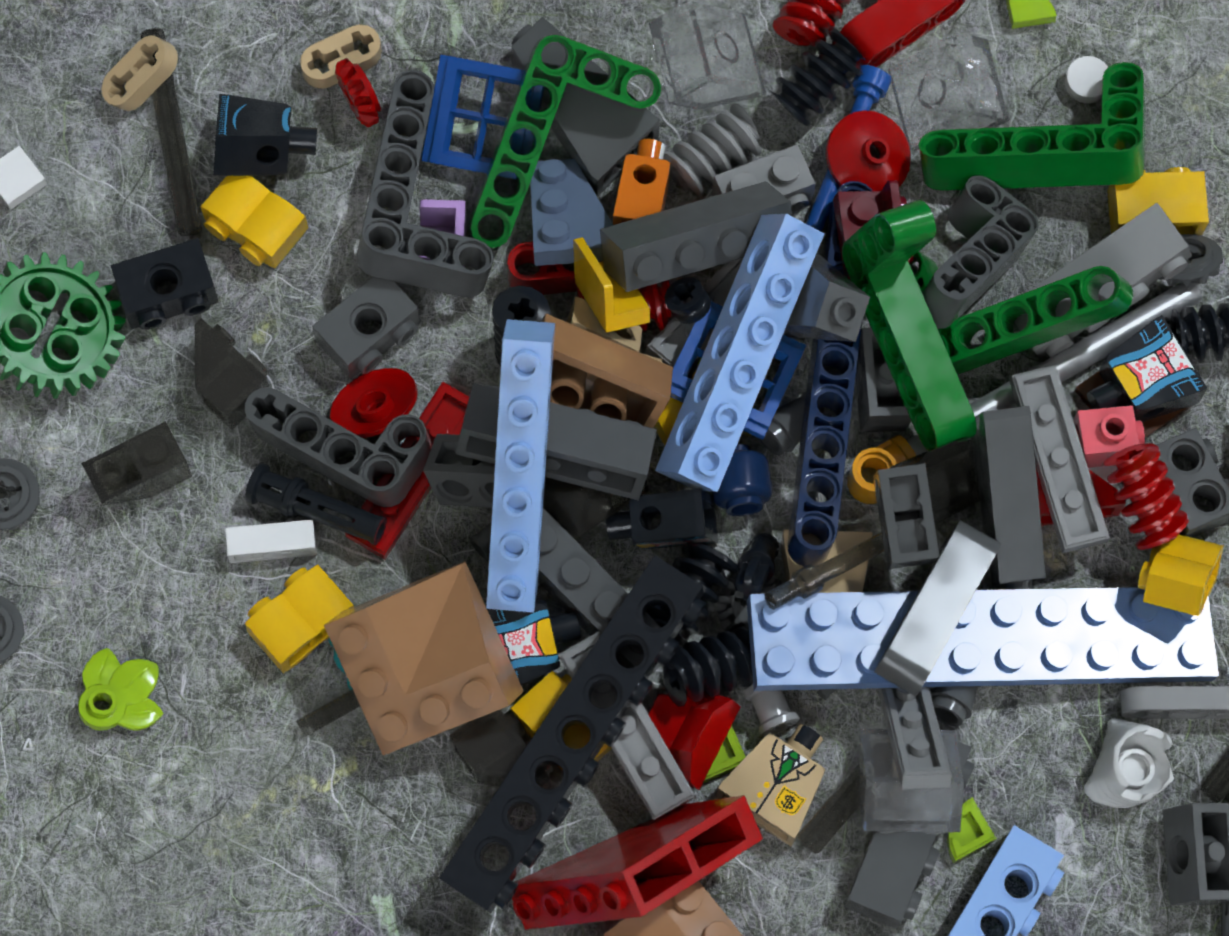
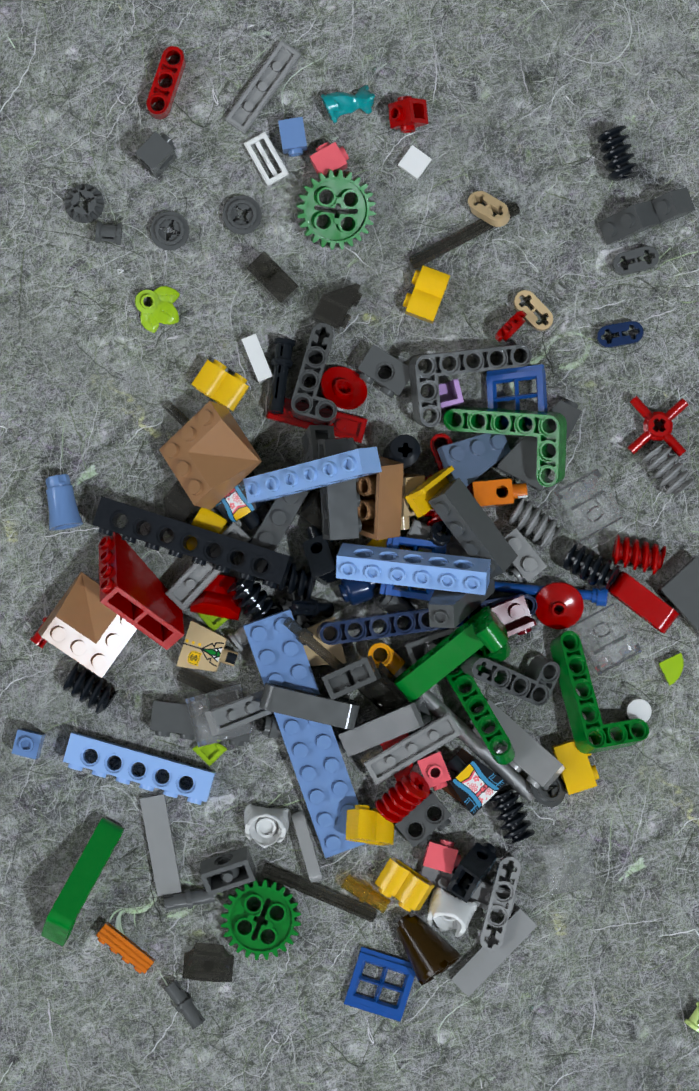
camera: 80 degrees right, 15 degrees up
black brick [110,238,219,330] -> none
black torso [213,94,317,176] -> none

